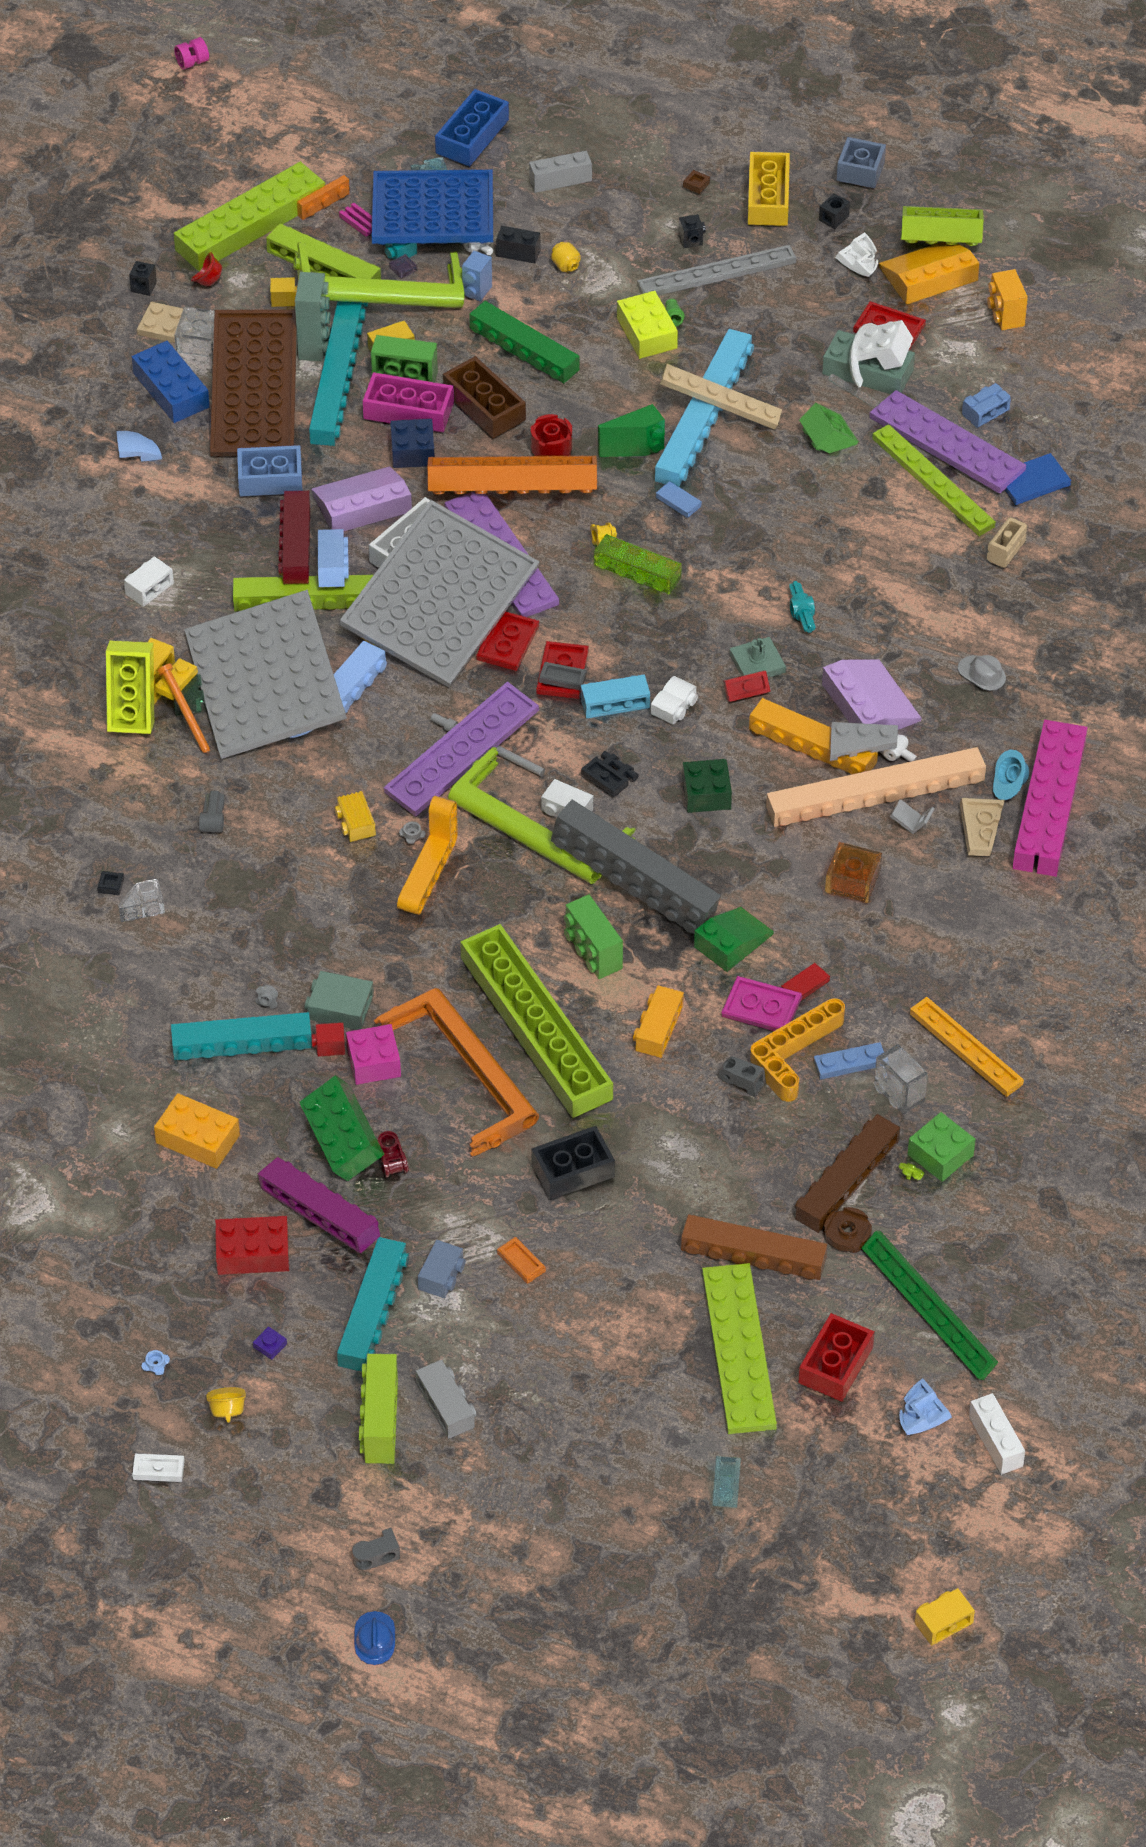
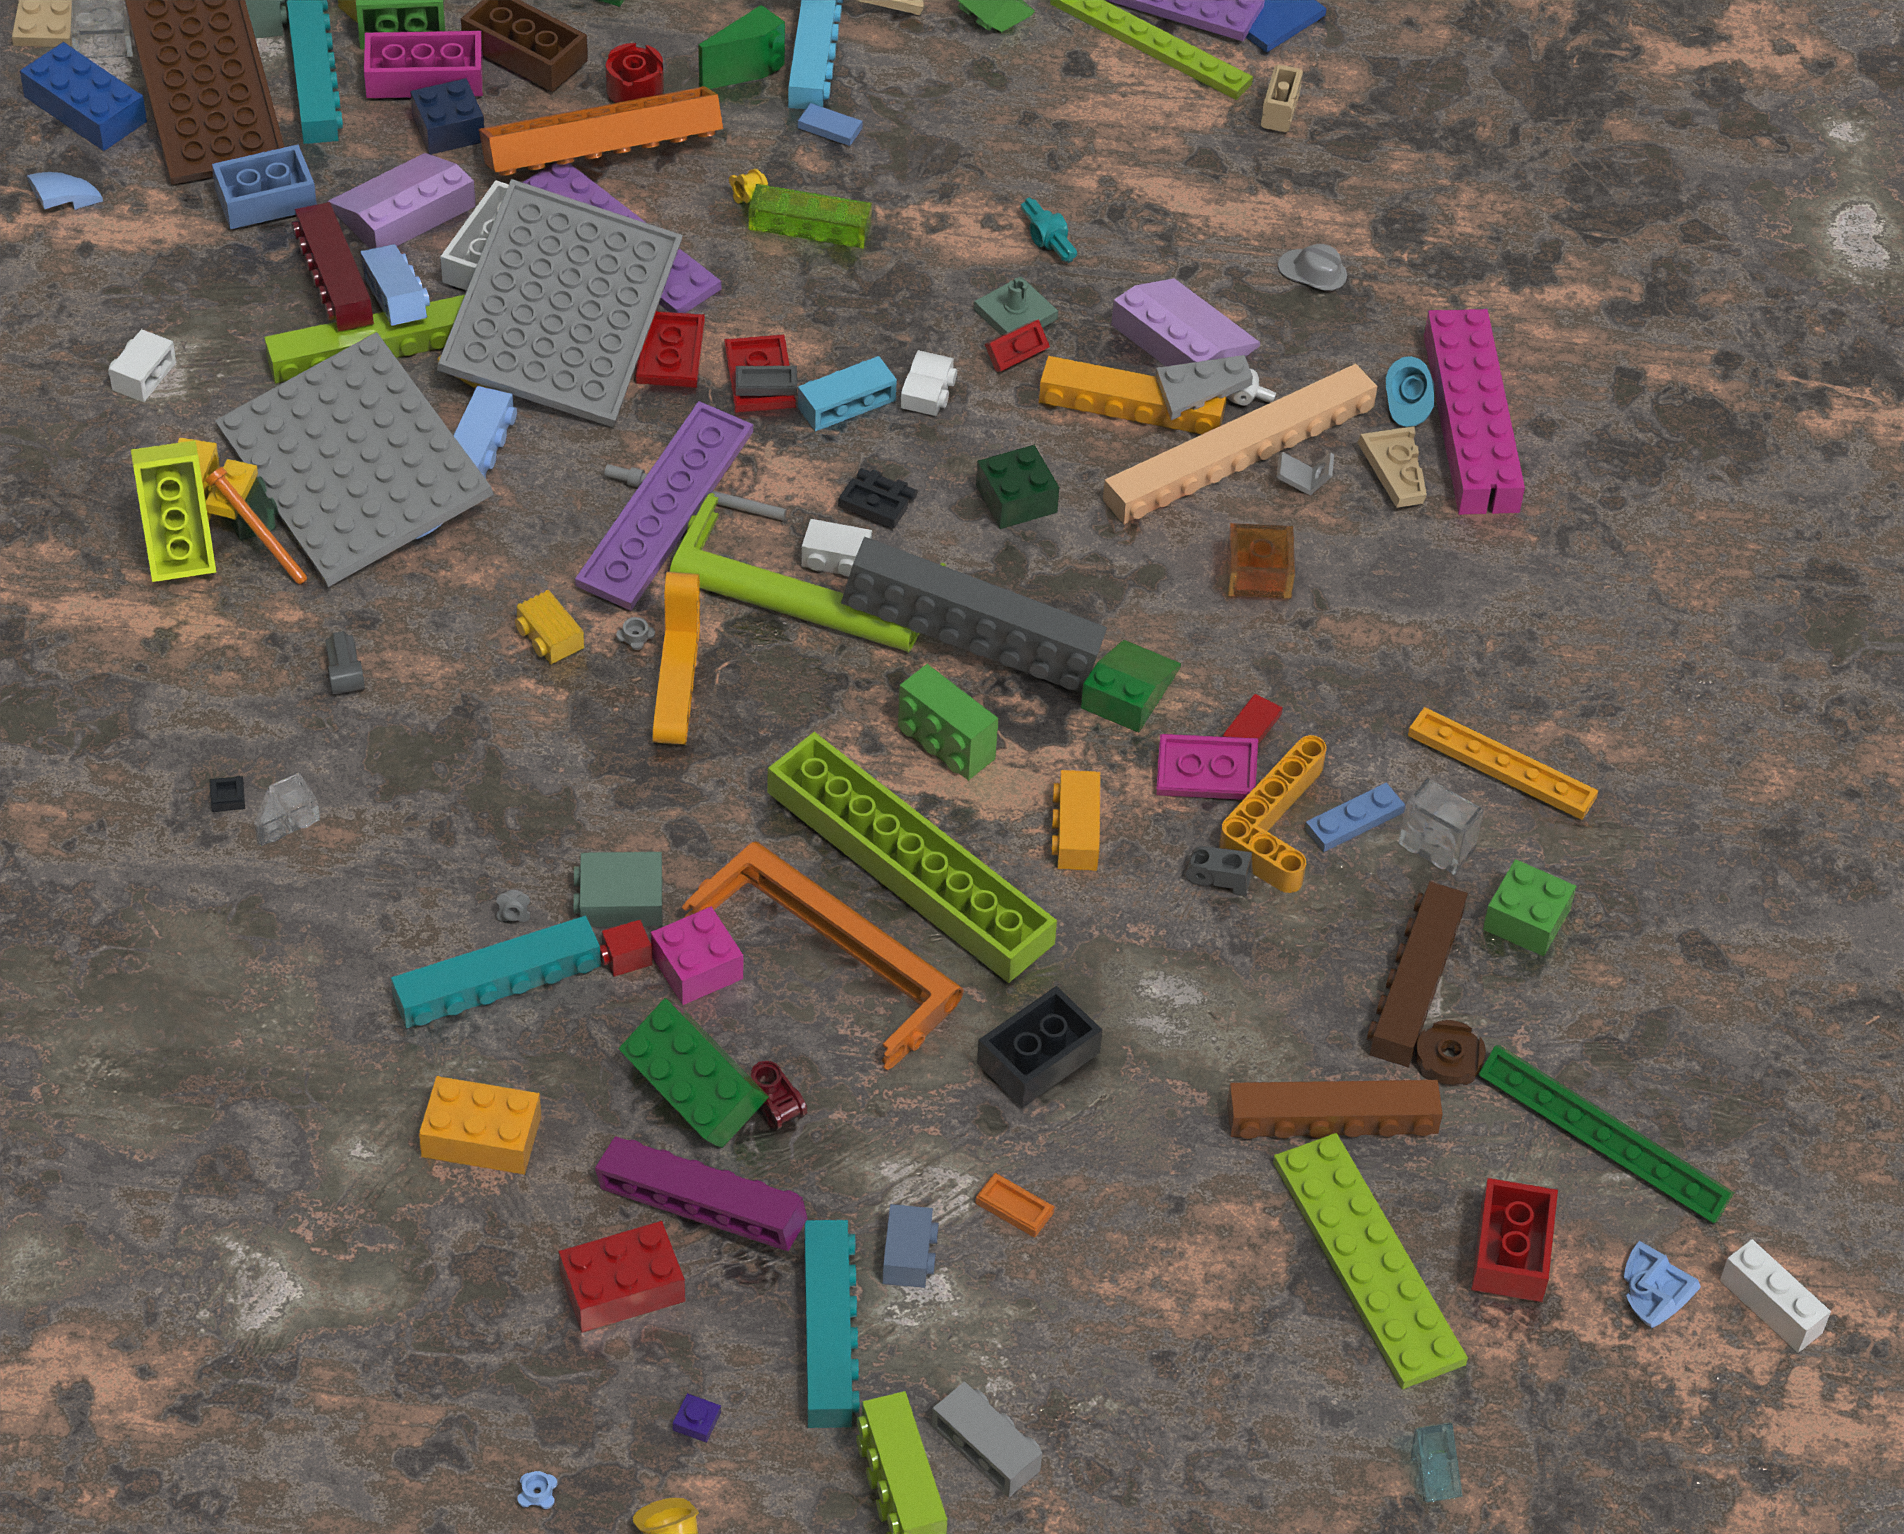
camera: 20 degrees left, 0 degrees up
lime plant [898,1163,924,1180] -> none

